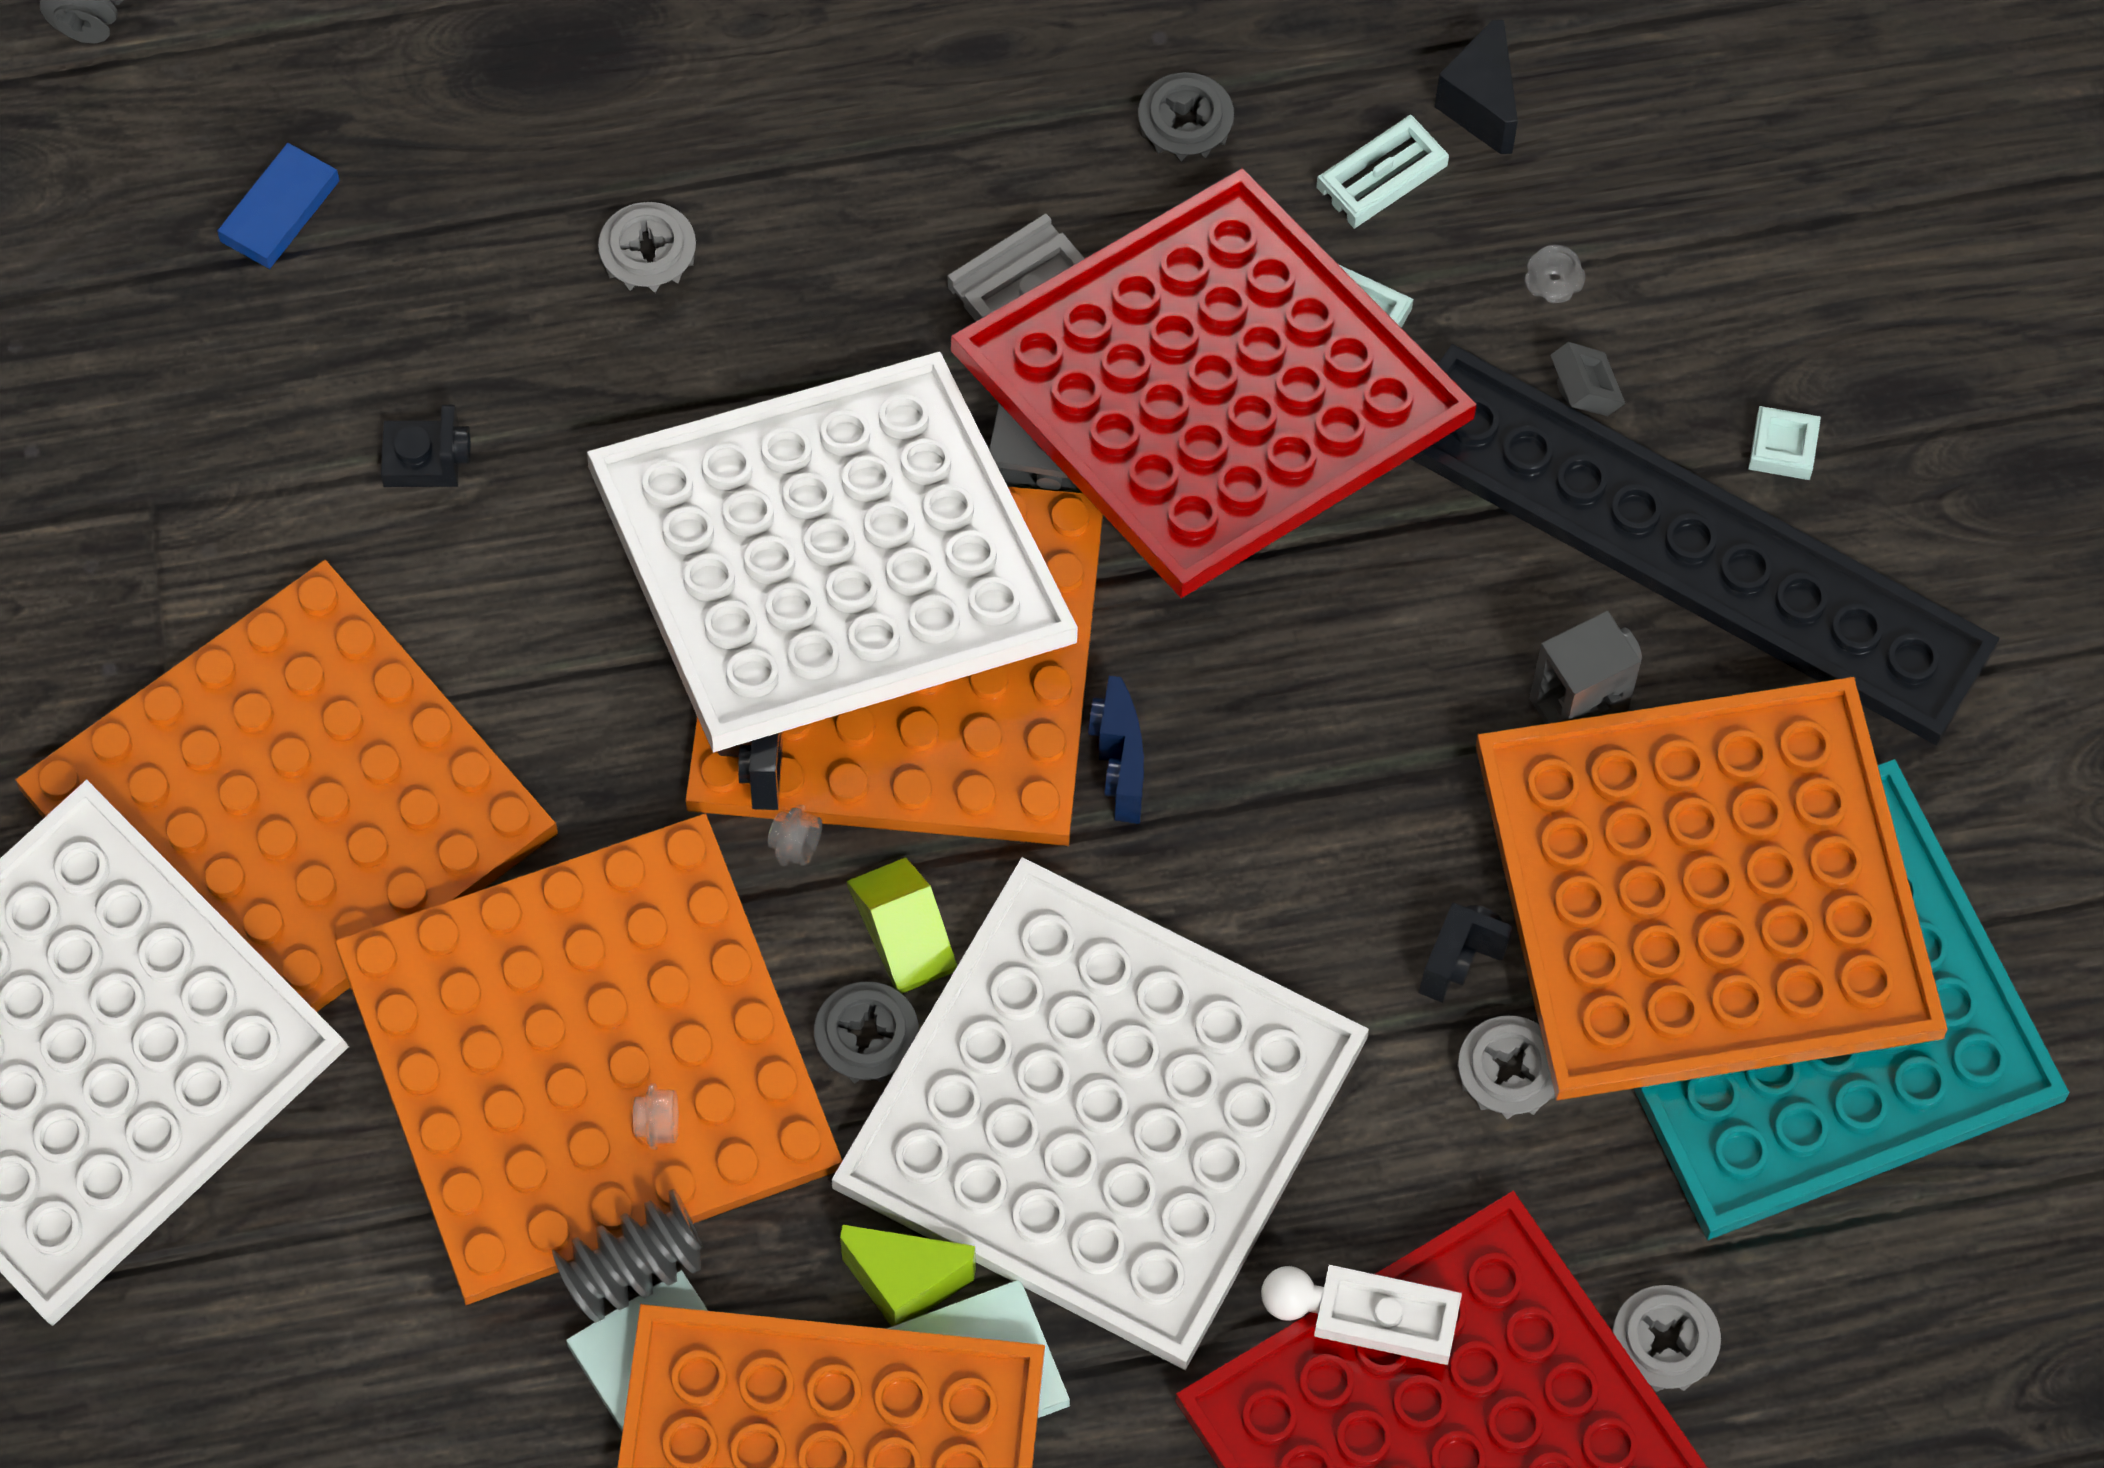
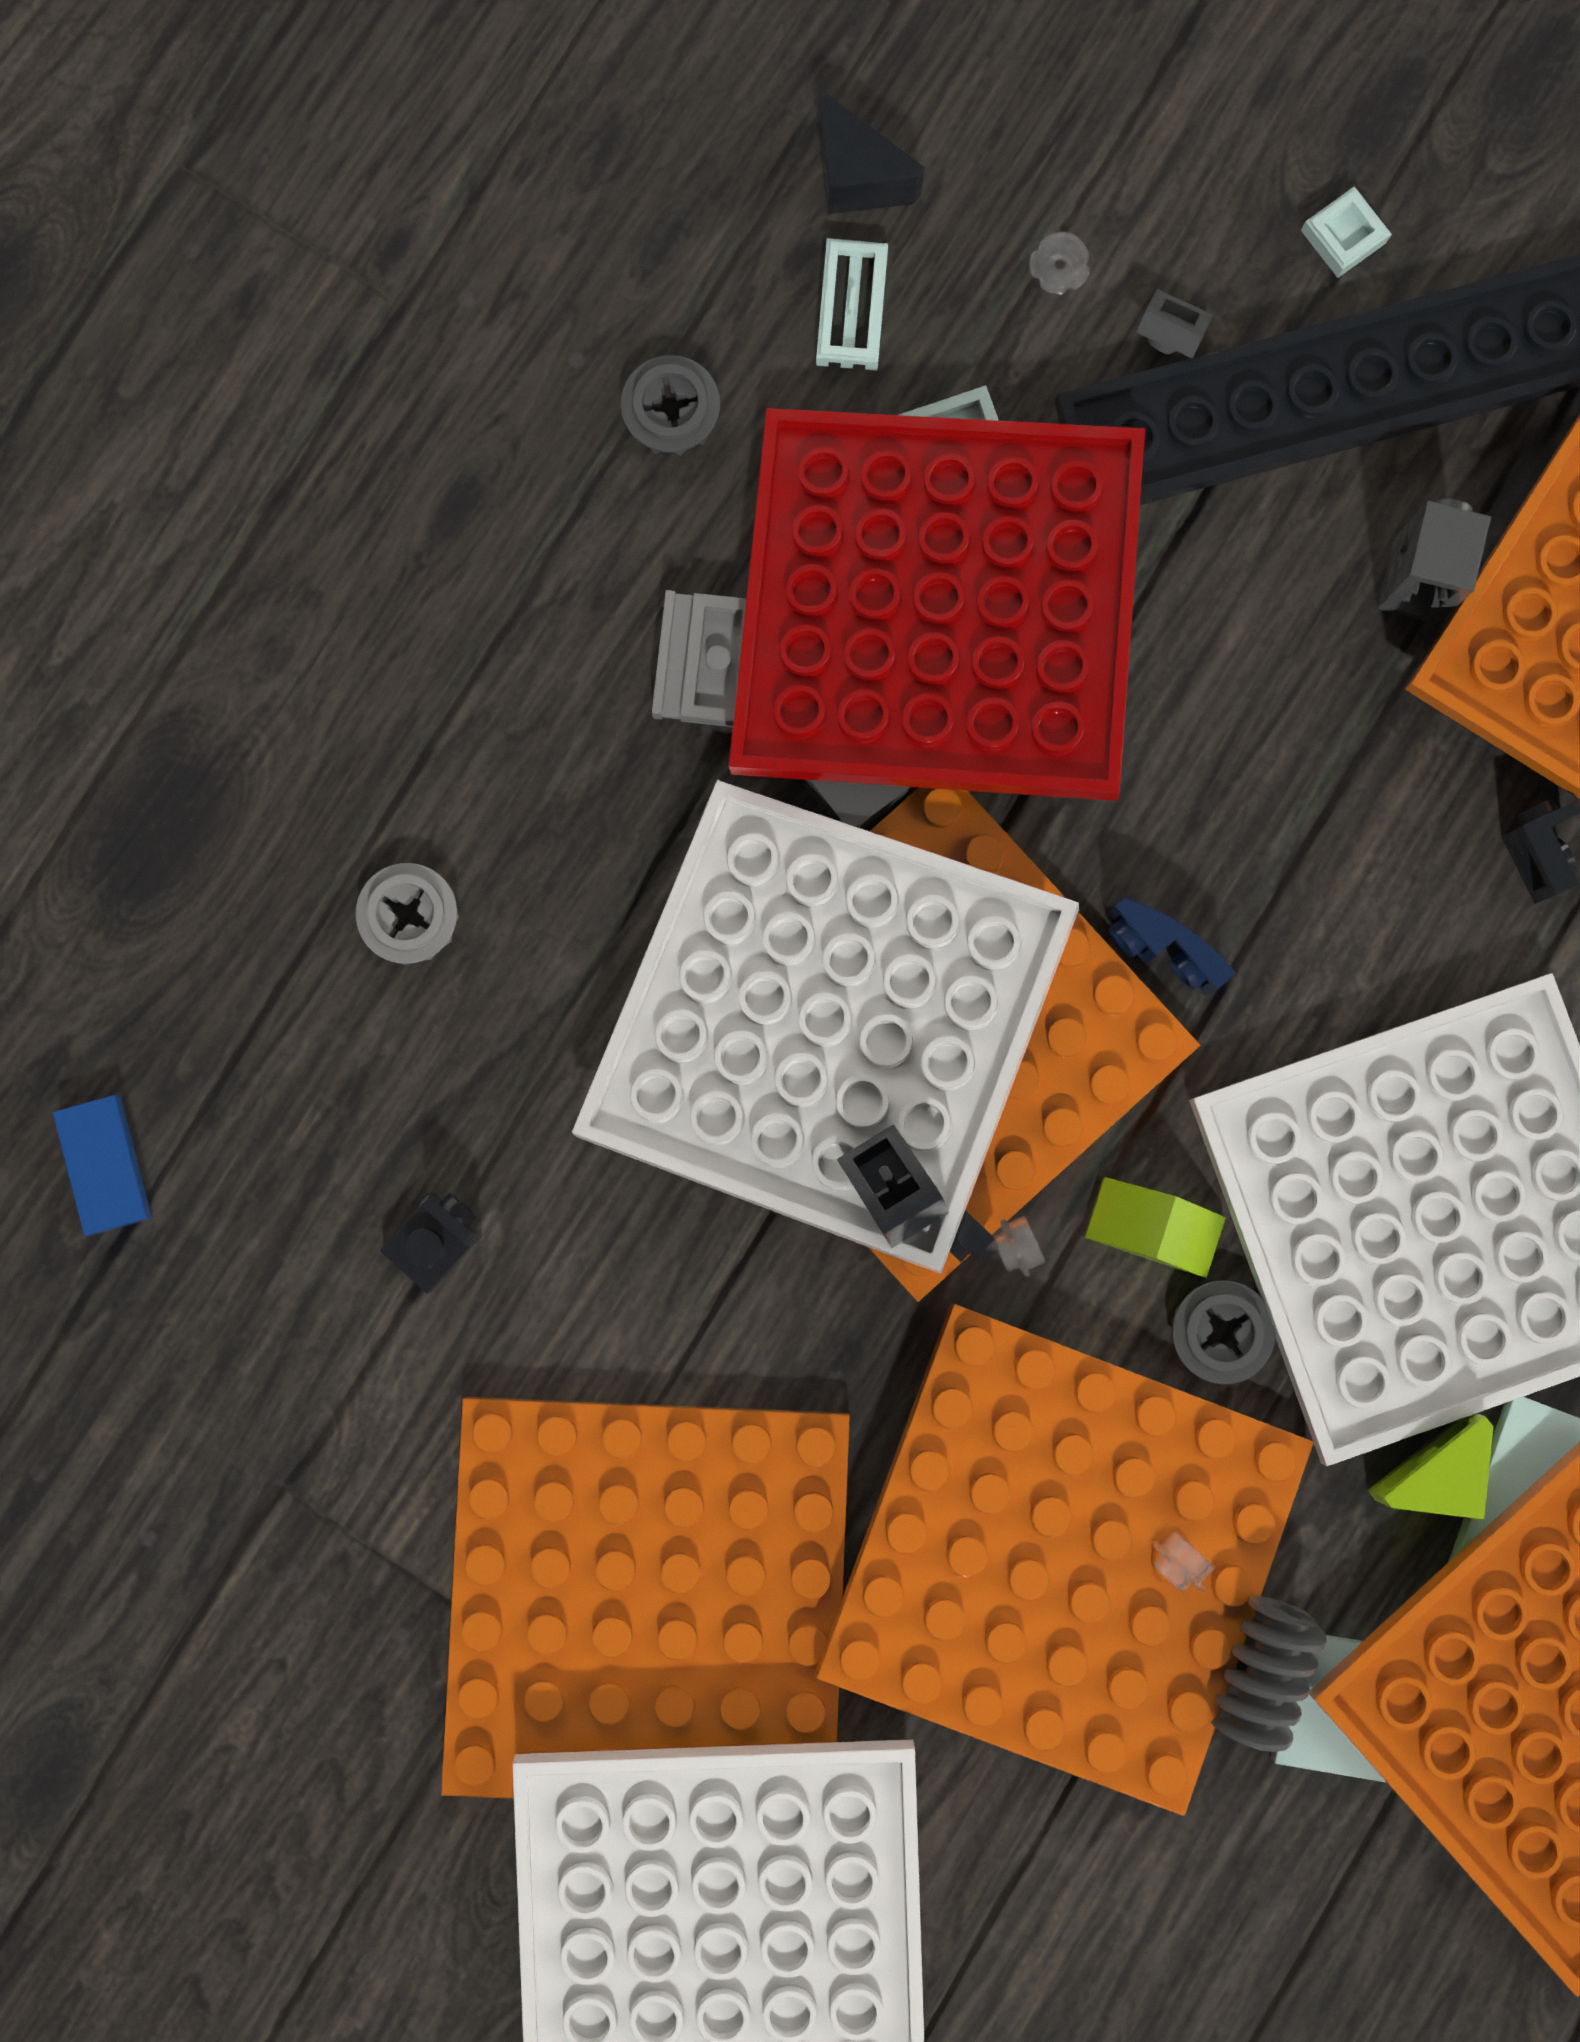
camera: 50 degrees left, 20 degrees up
none -> black slope [837,1124,949,1248]

